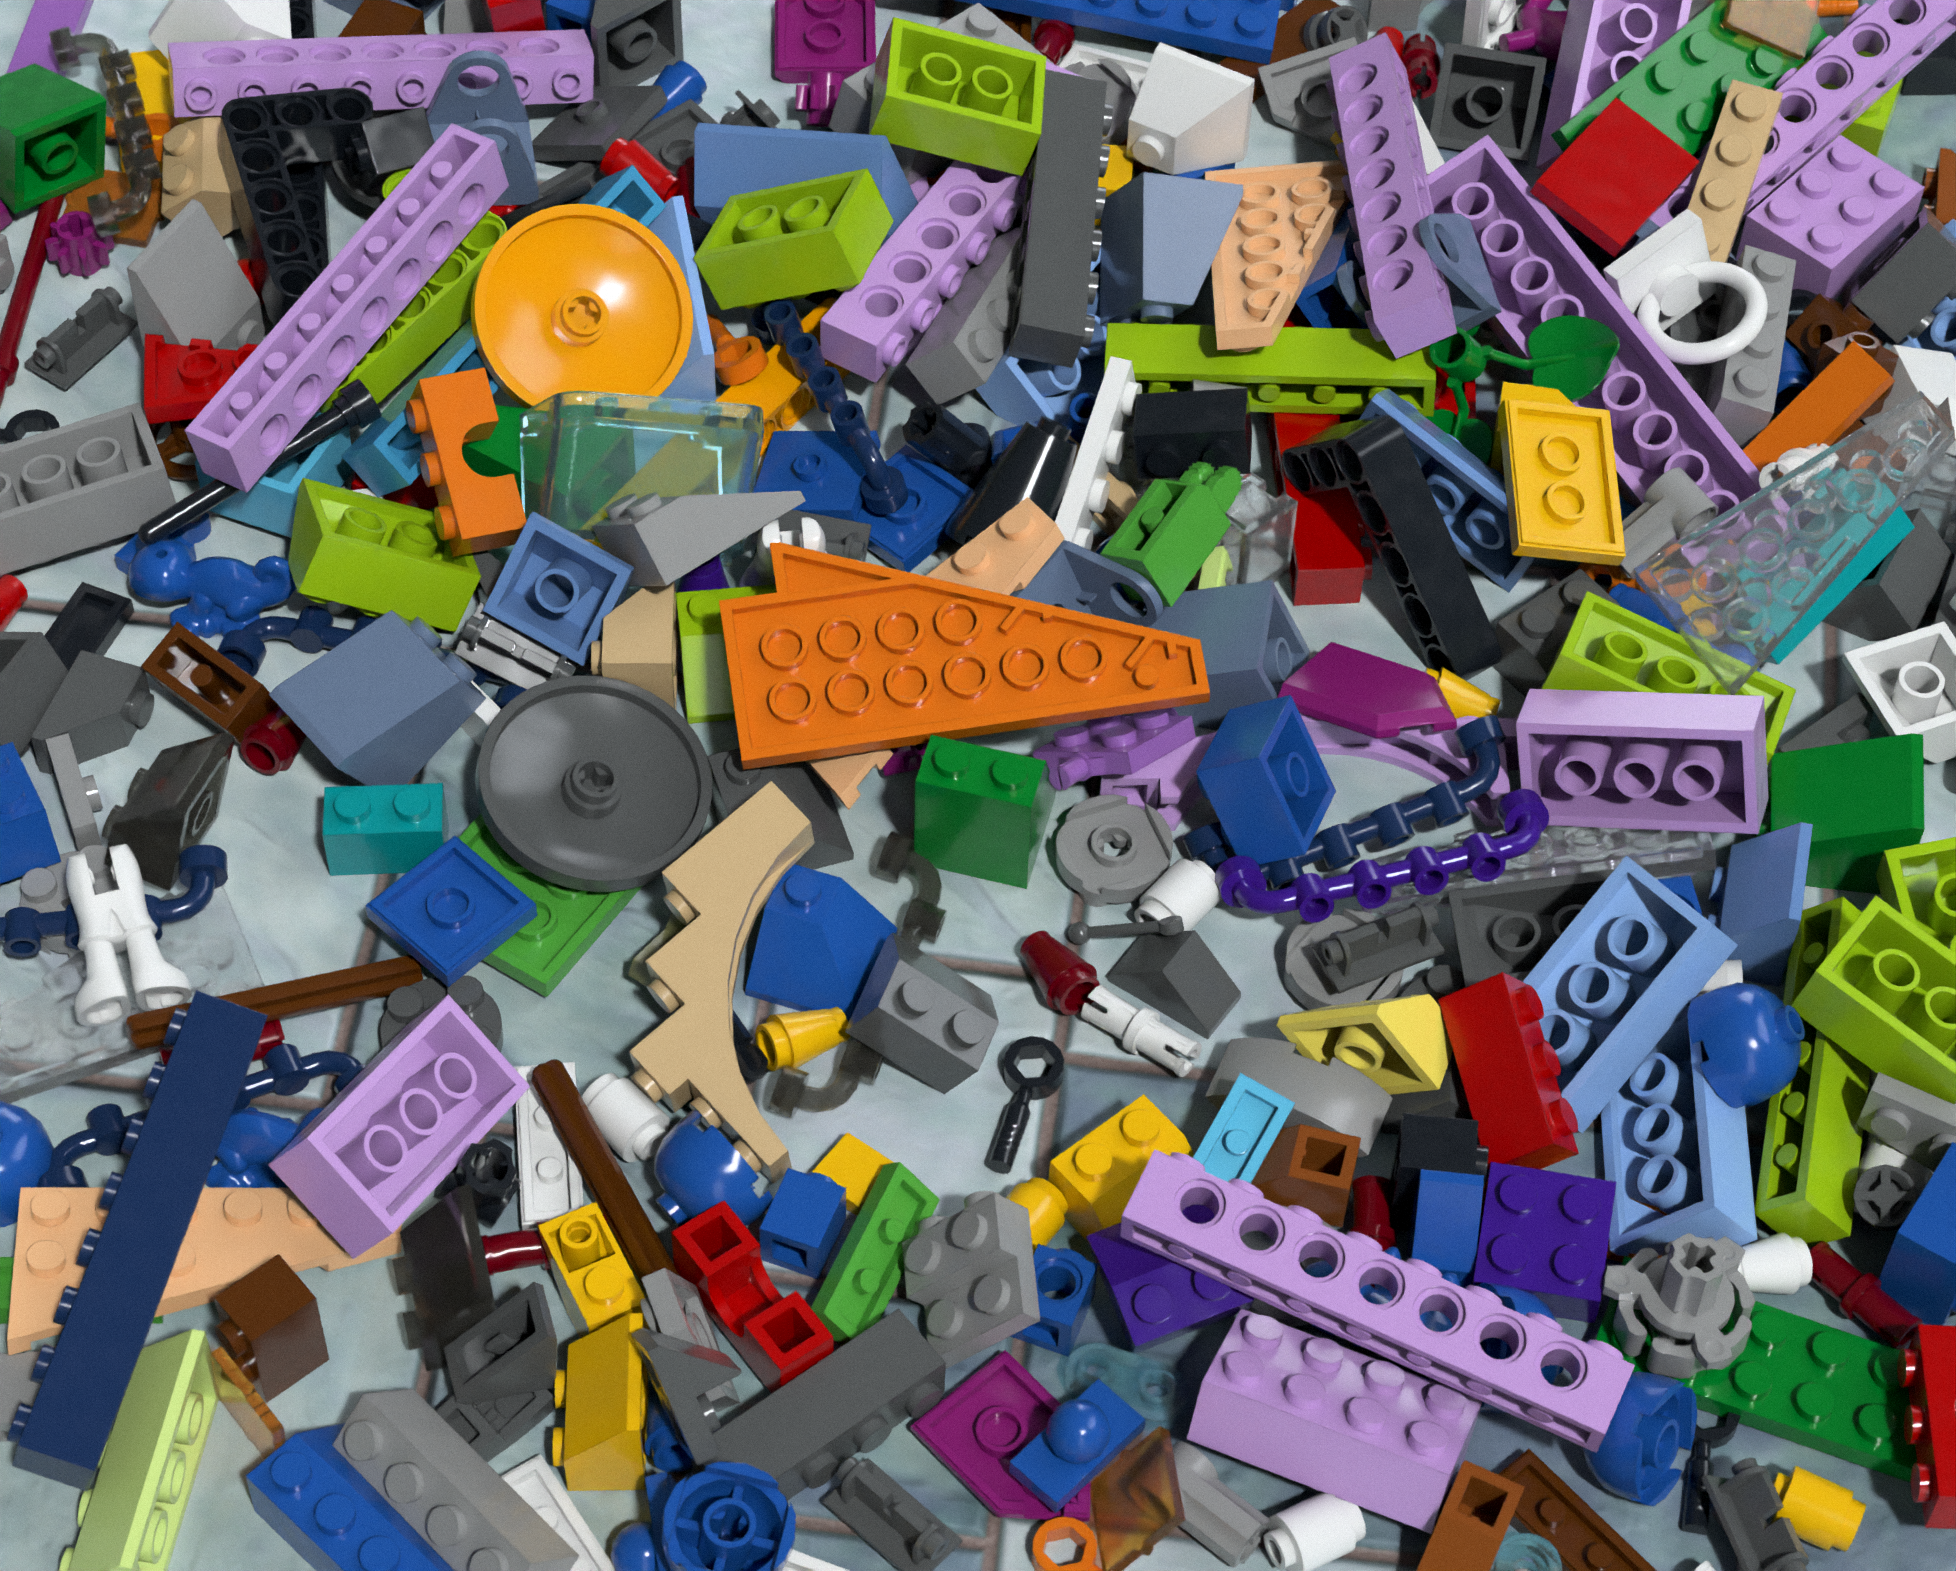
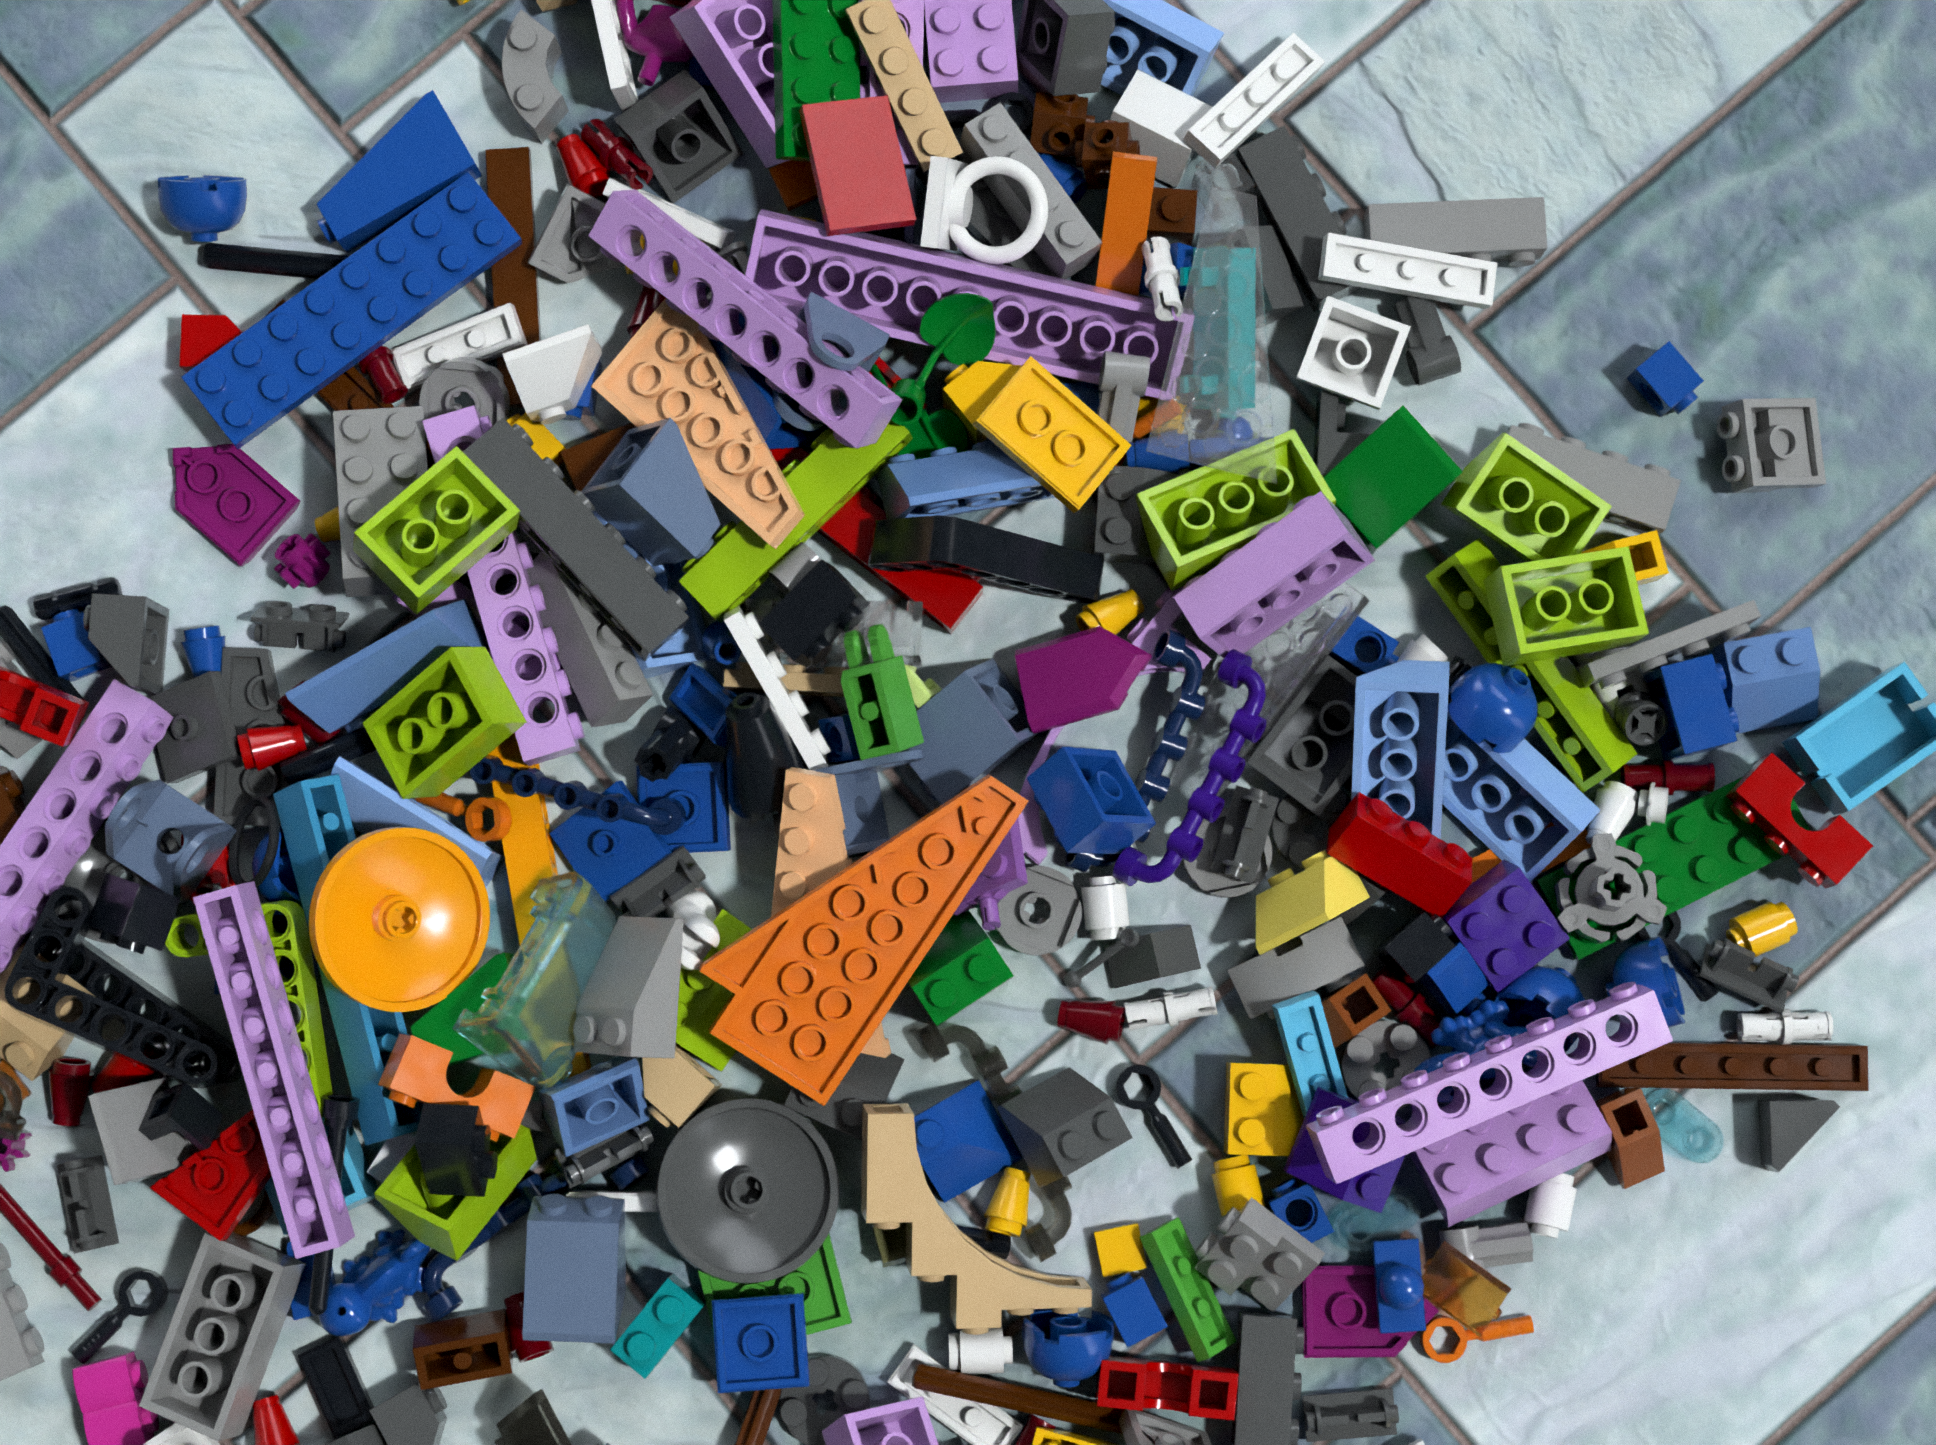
camera: 45 degrees left, 30 degrees up
dark grey wheel [1304,5,1368,51] -> none
medium blue slope [1706,822,1813,987] -> none
none -> black panel [139,1082,223,1151]
none -> black brick [414,1103,498,1197]
none -> white plate [1638,782,1669,826]

